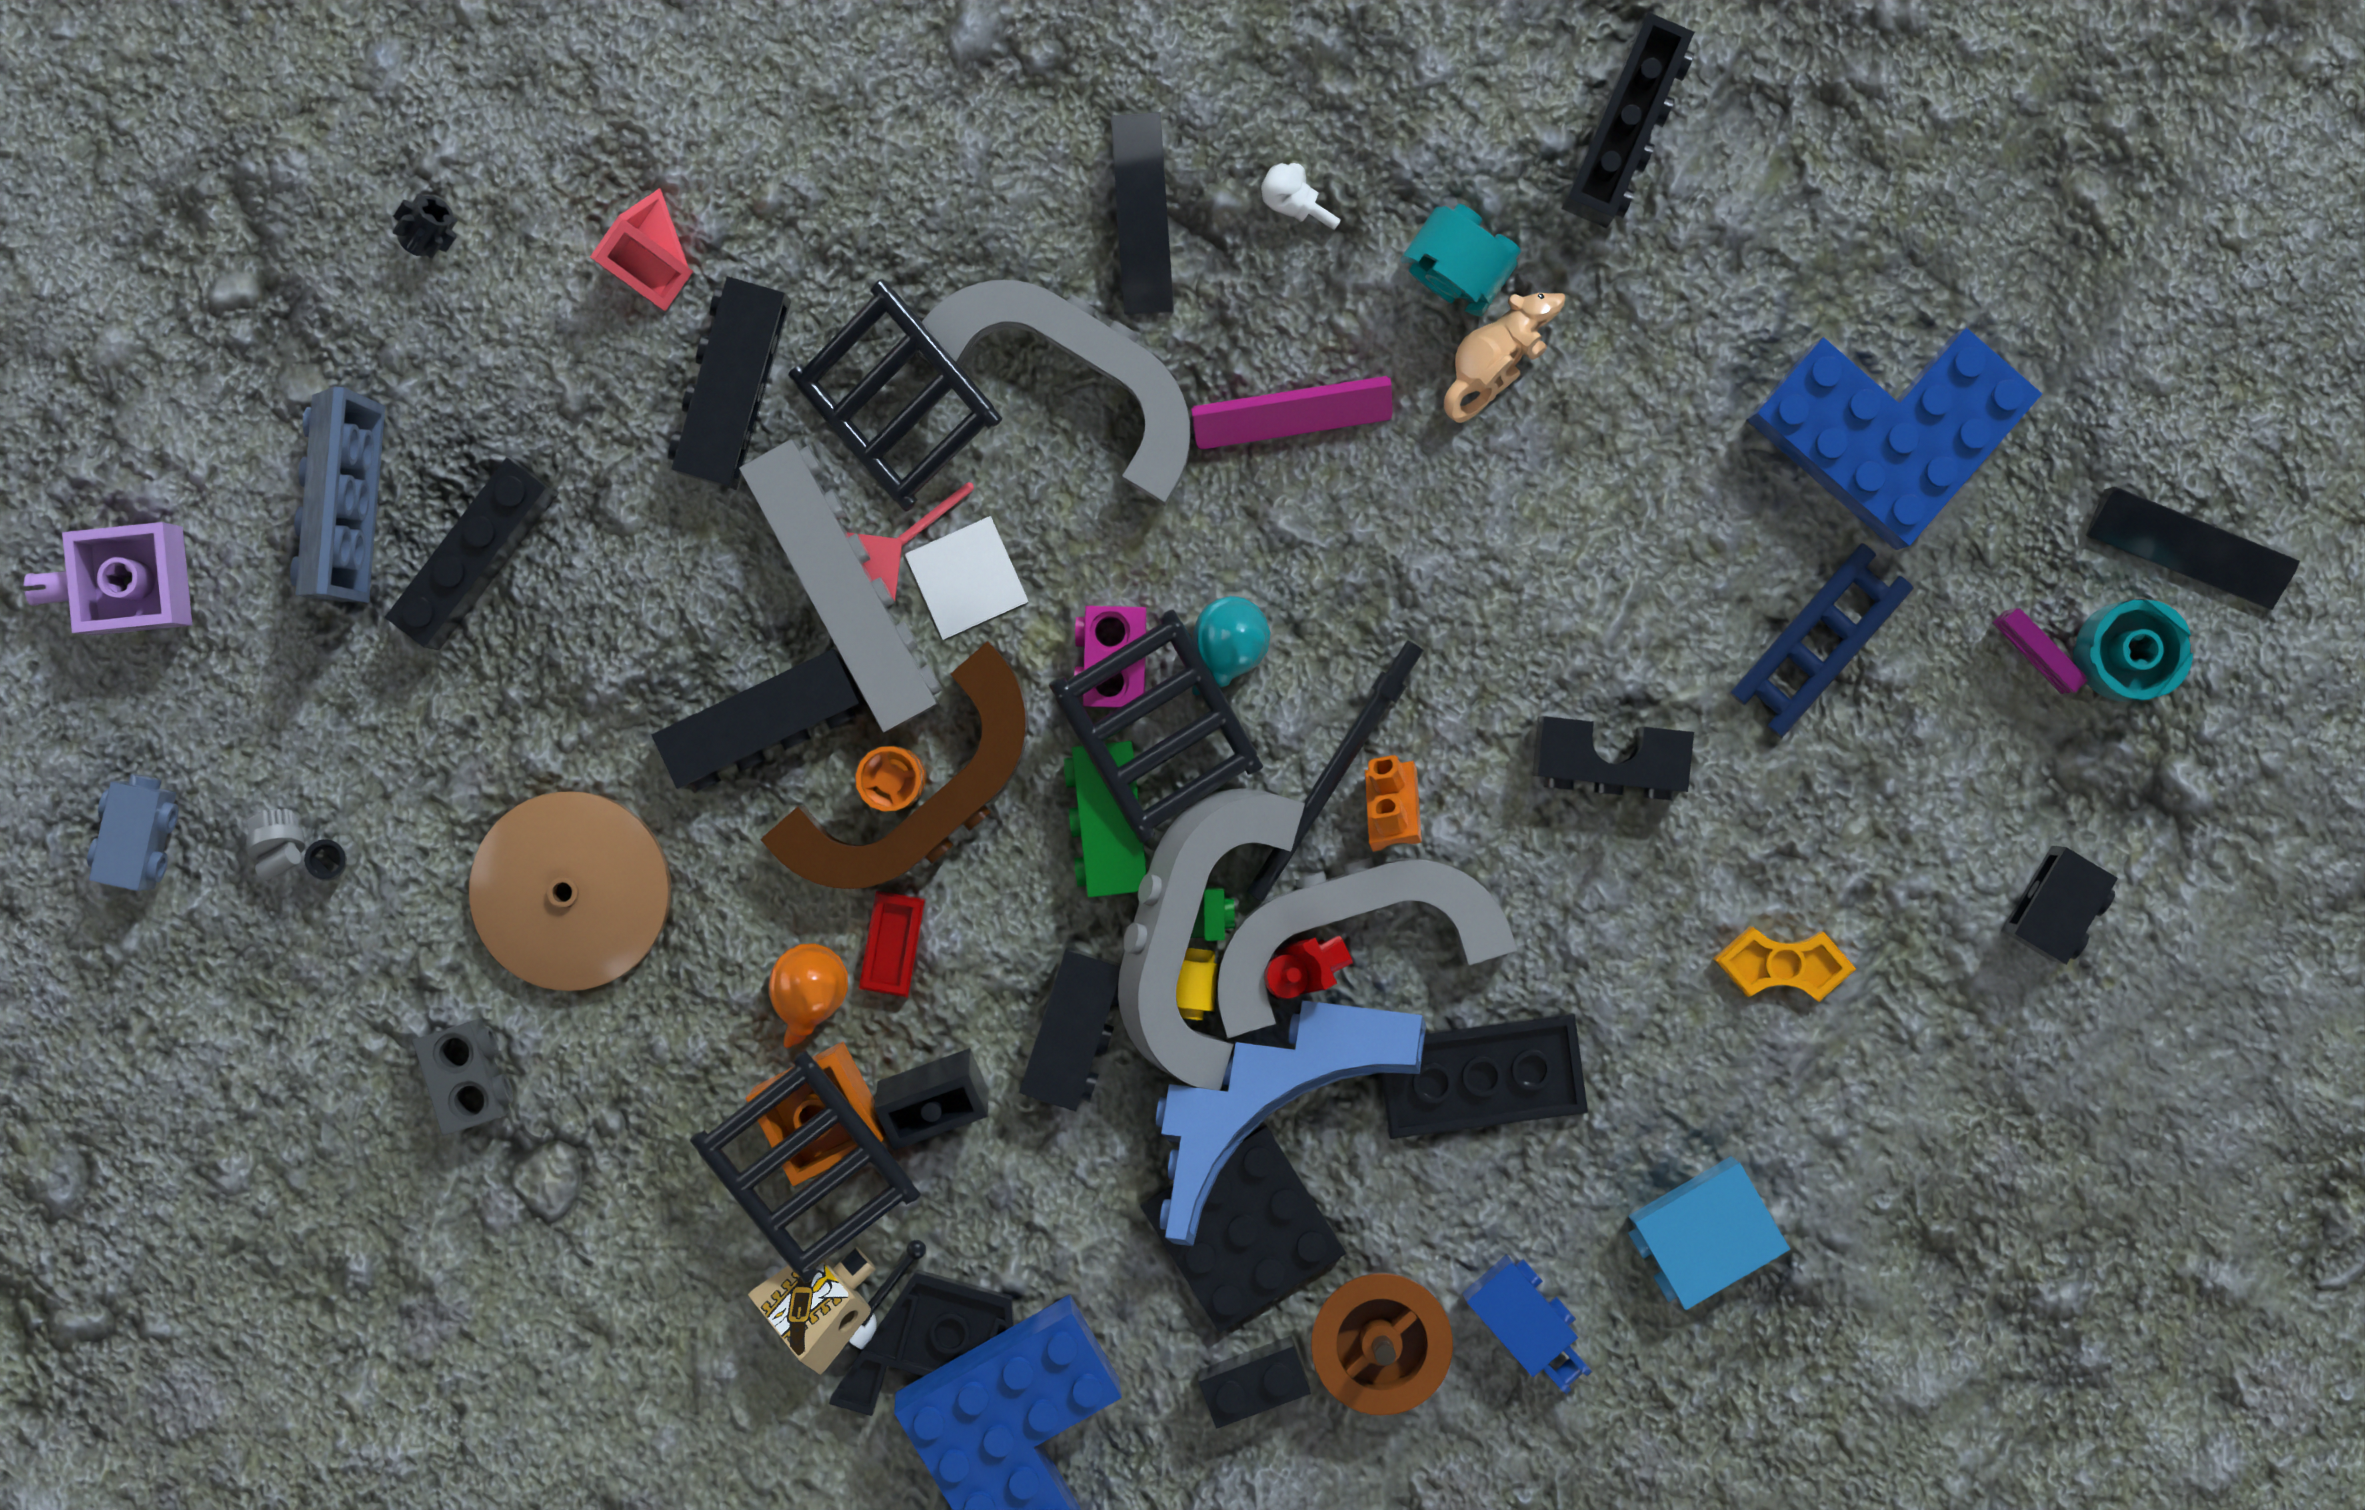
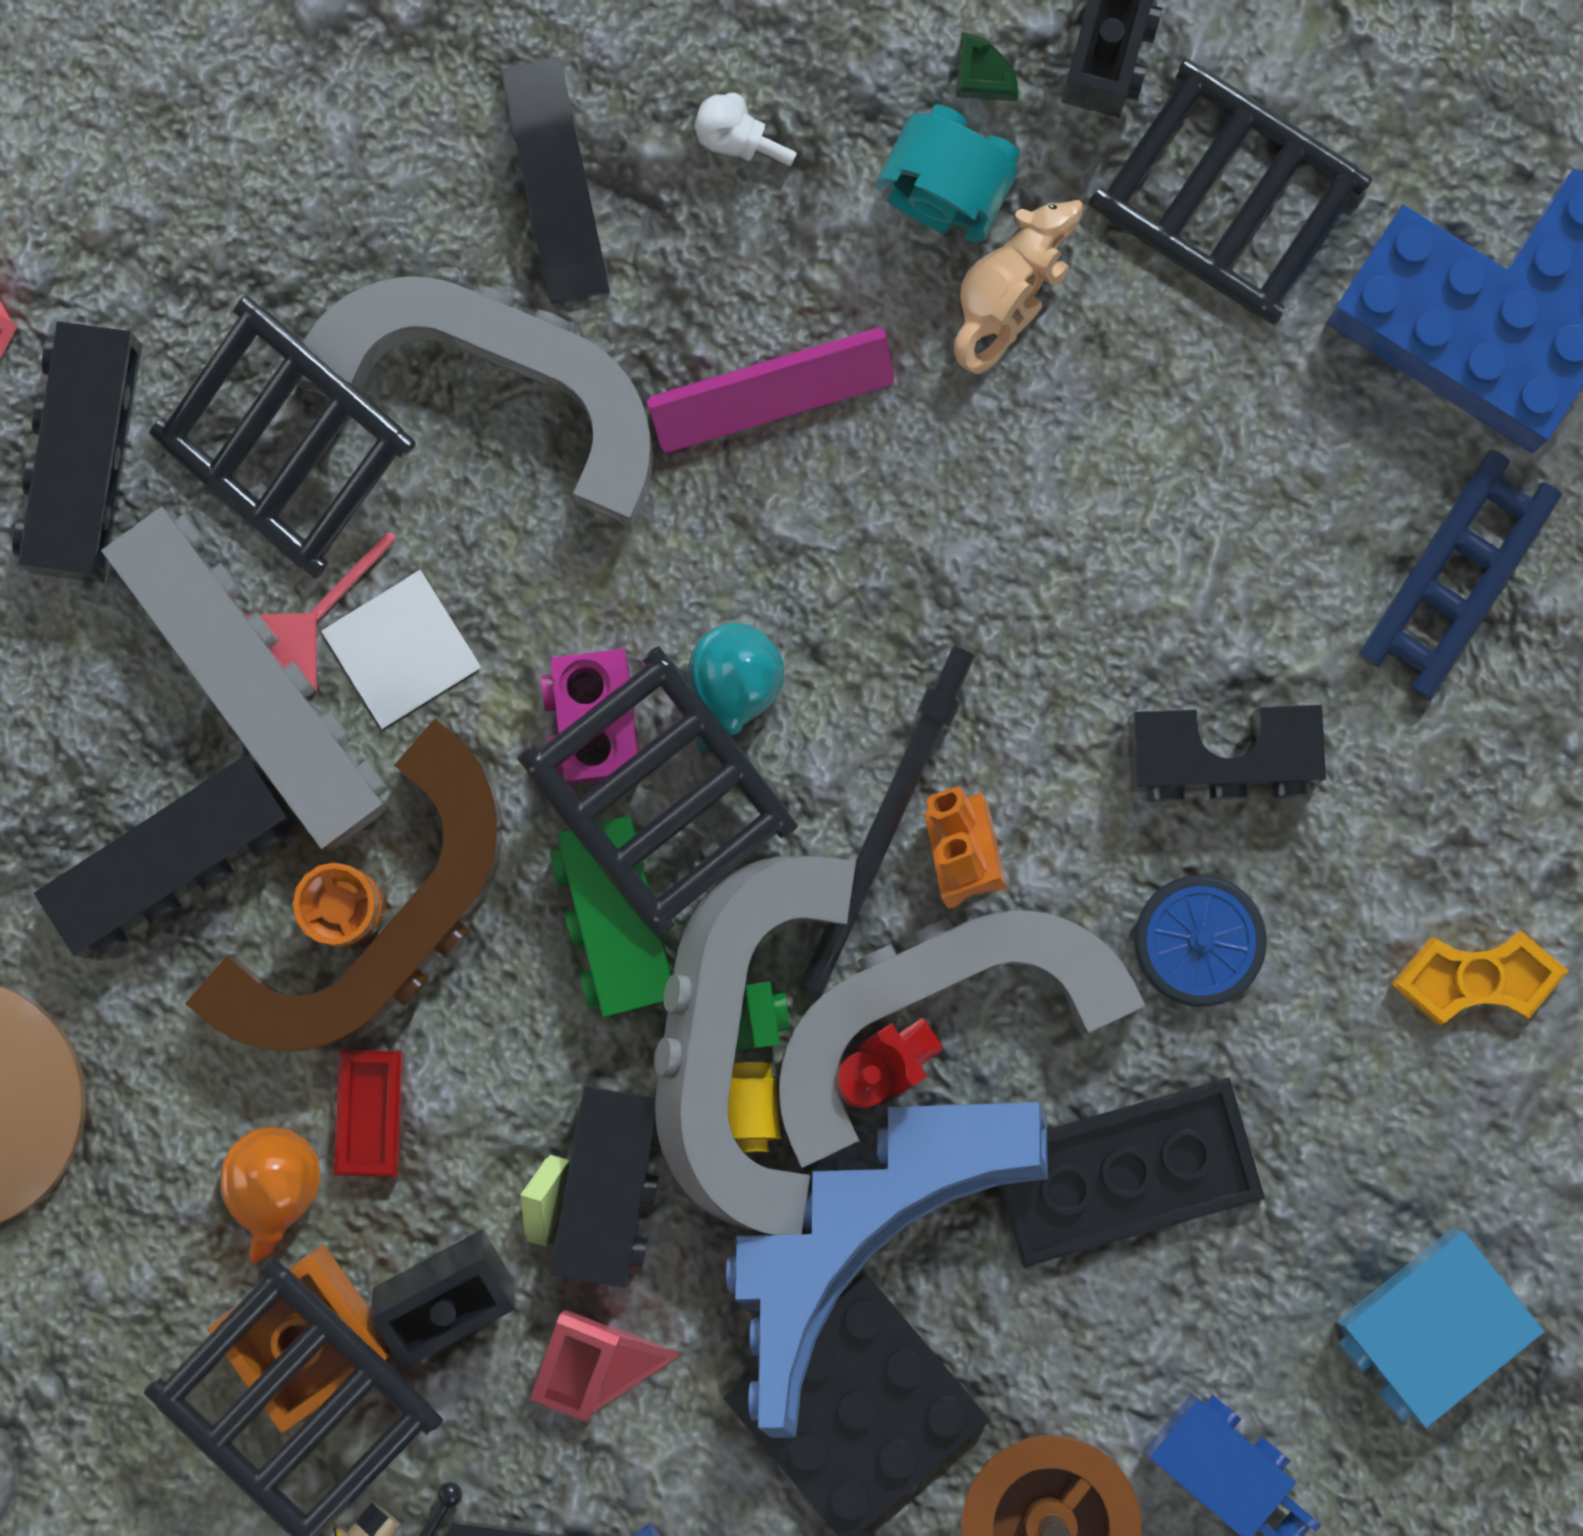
camera: 10 degrees left, 5 degrees down
none -> yellowish green tile [520,1155,570,1247]
none -> coral slope [530,1308,682,1423]
none -> dark green tile [957,32,1018,102]
none -> black bar [1088,58,1372,325]
none -> blue wheel [1135,875,1267,1007]

